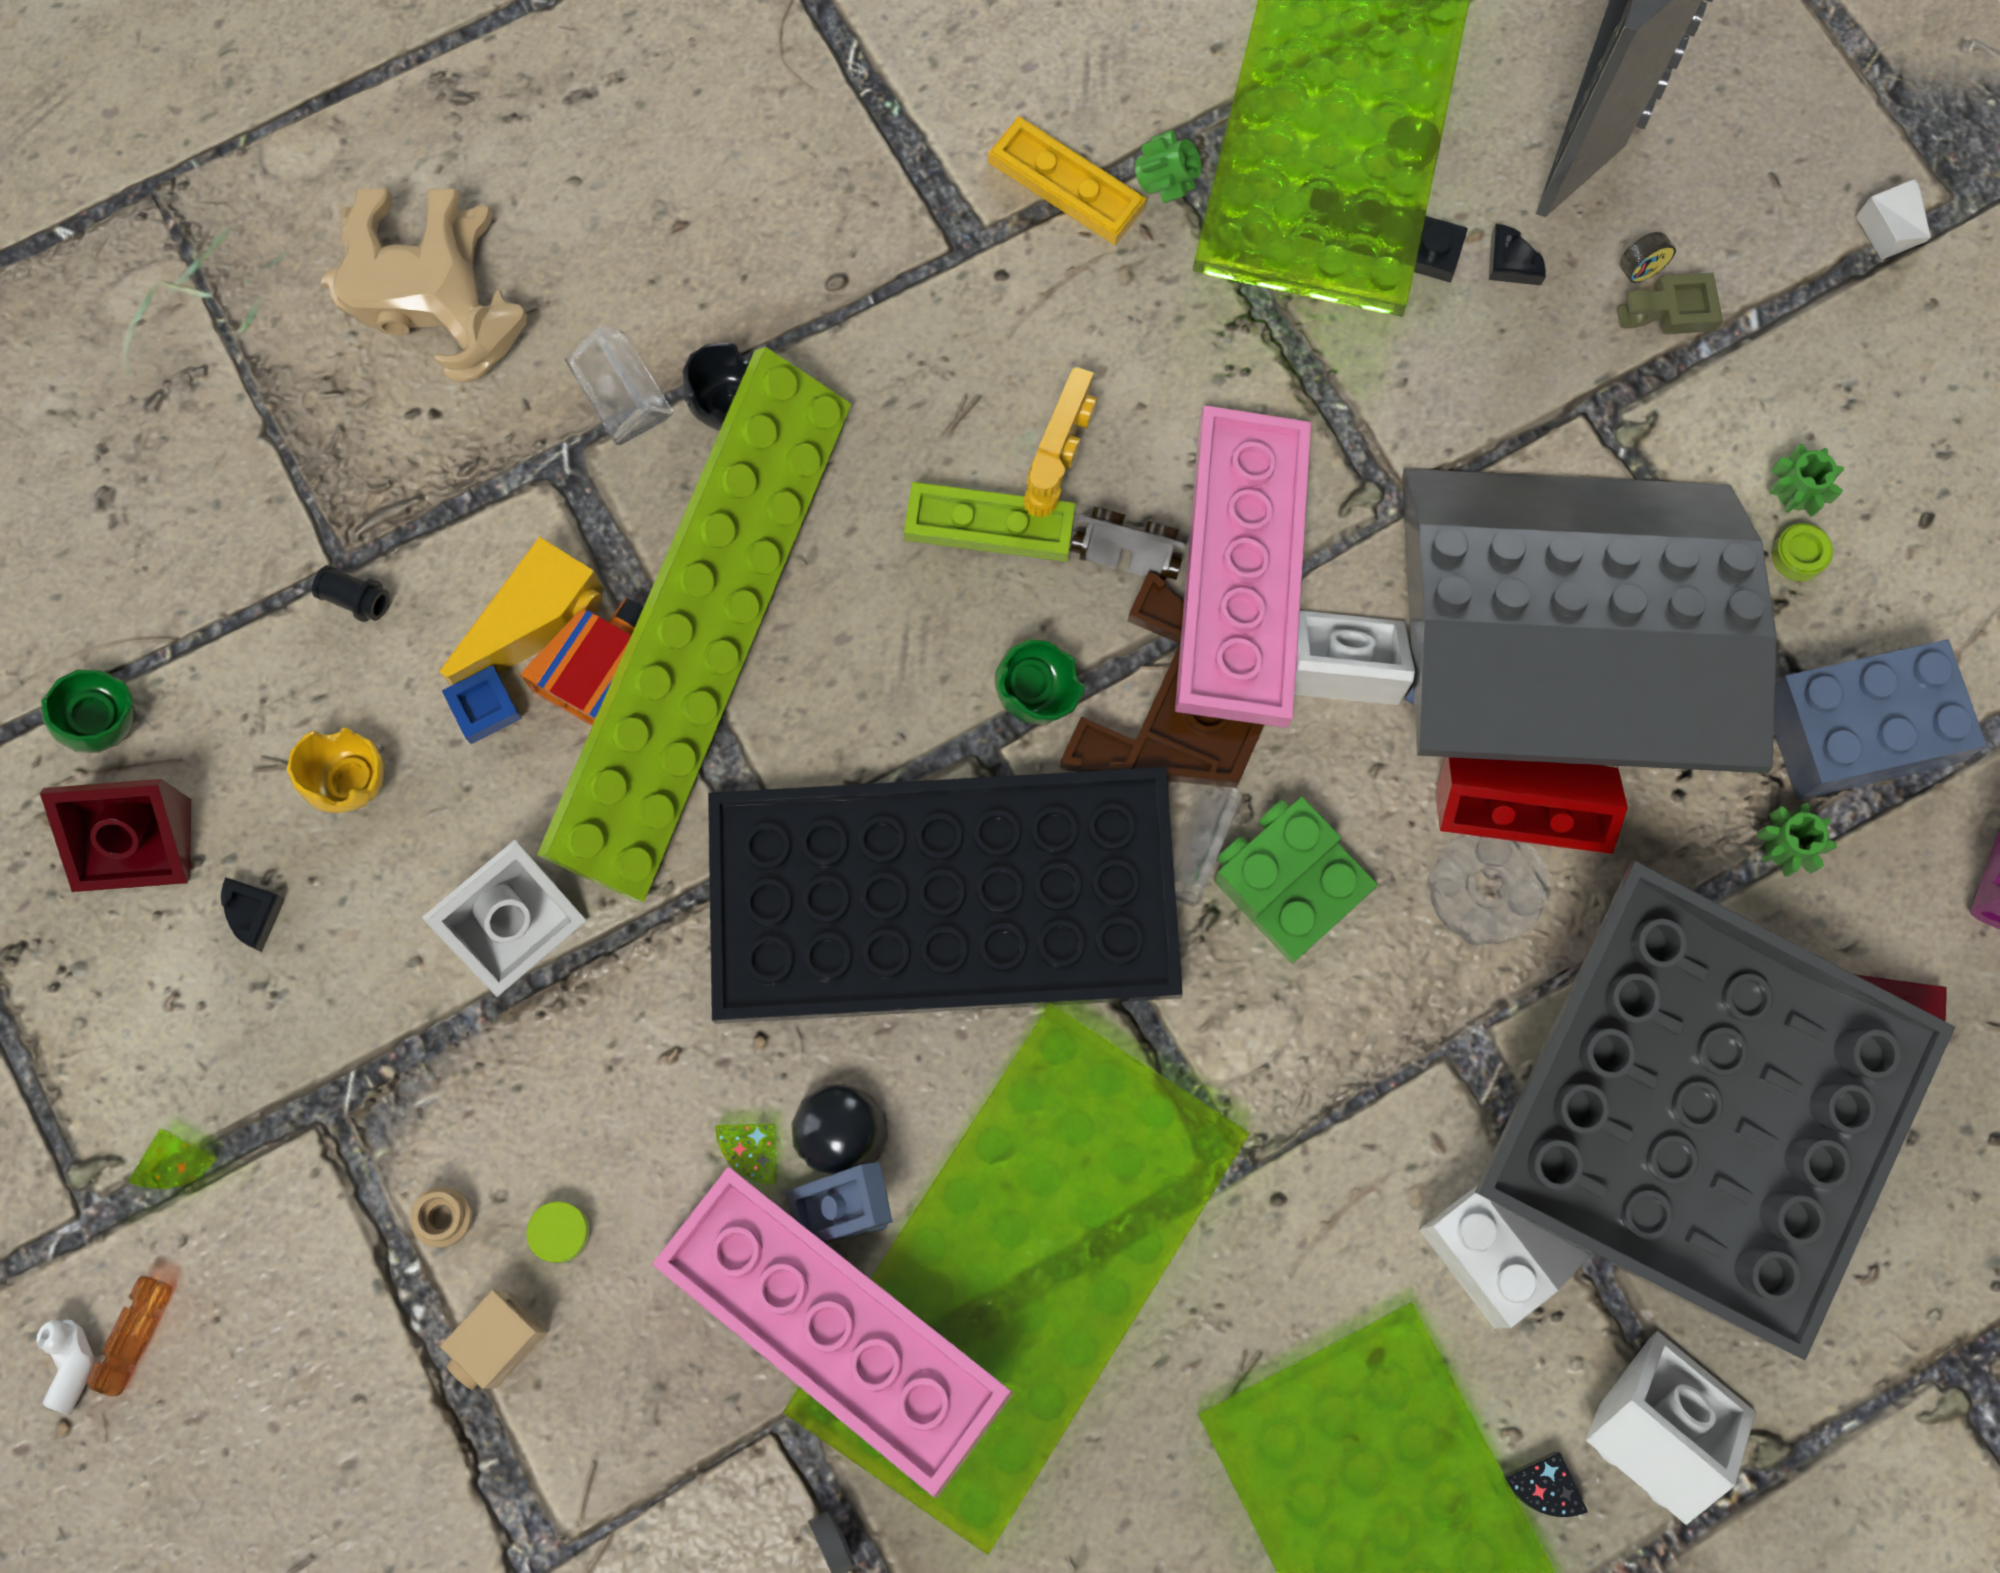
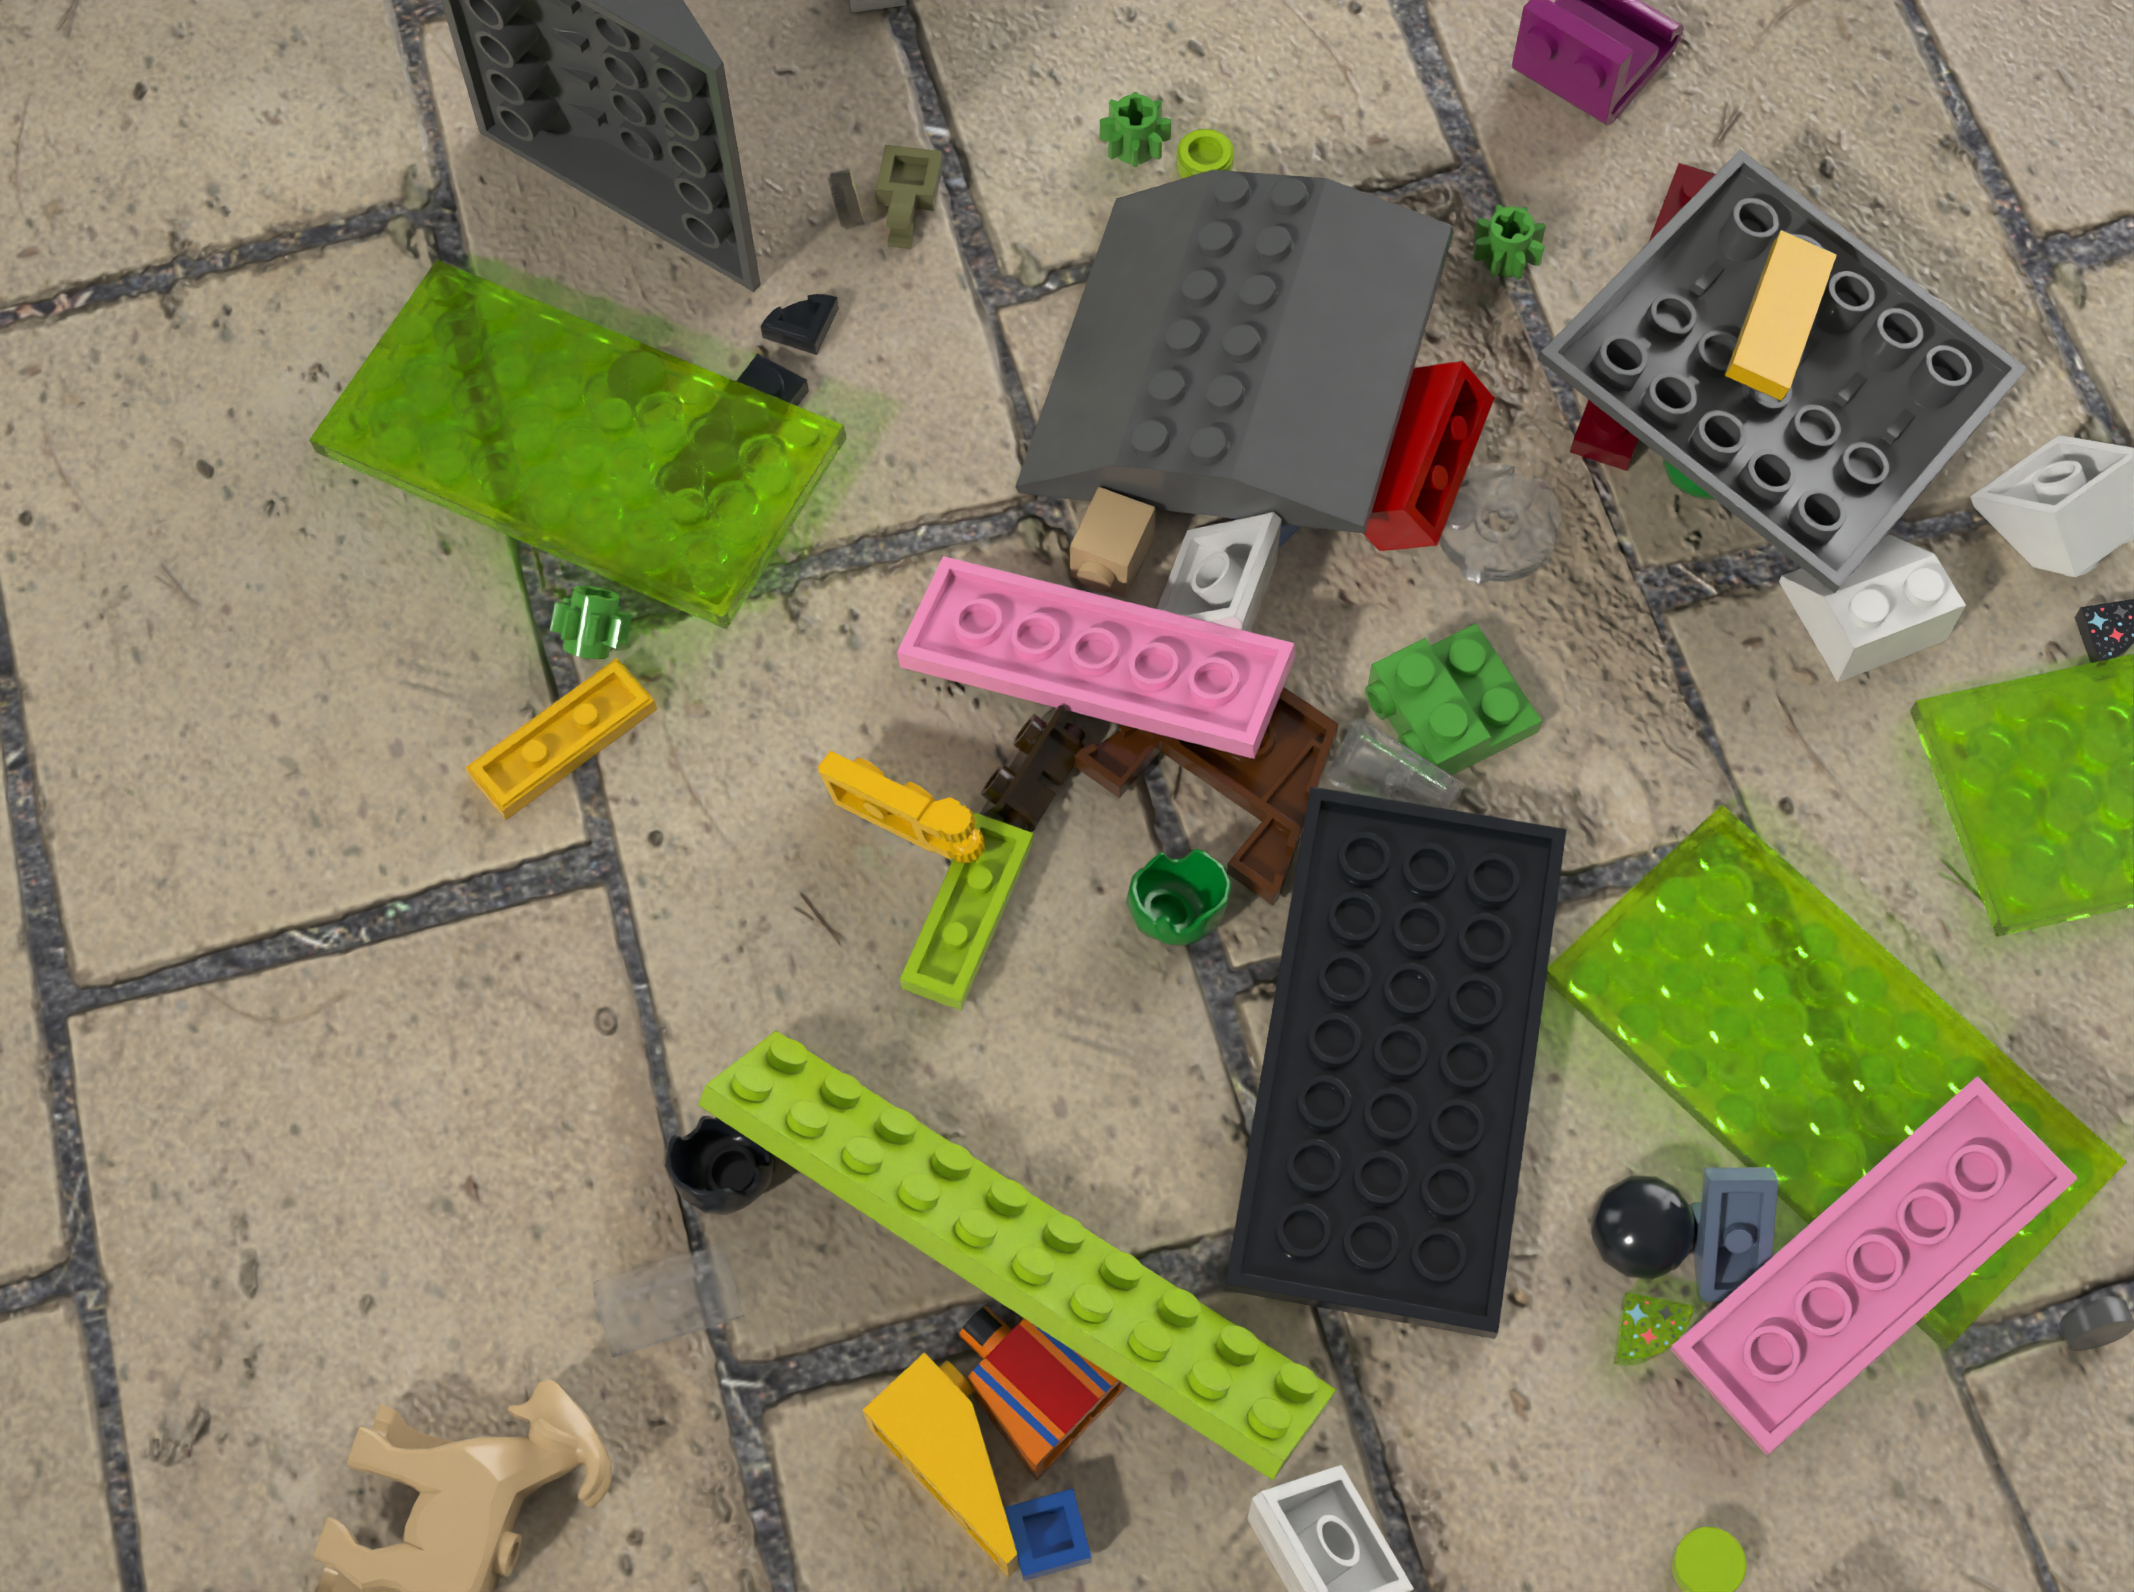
camera: 75 degrees left, 10 degrees down
sand blue brick [1774,639,1987,801] -> none
none -> tan brick [1070,487,1156,597]
none -> yellow tile [1725,230,1837,401]

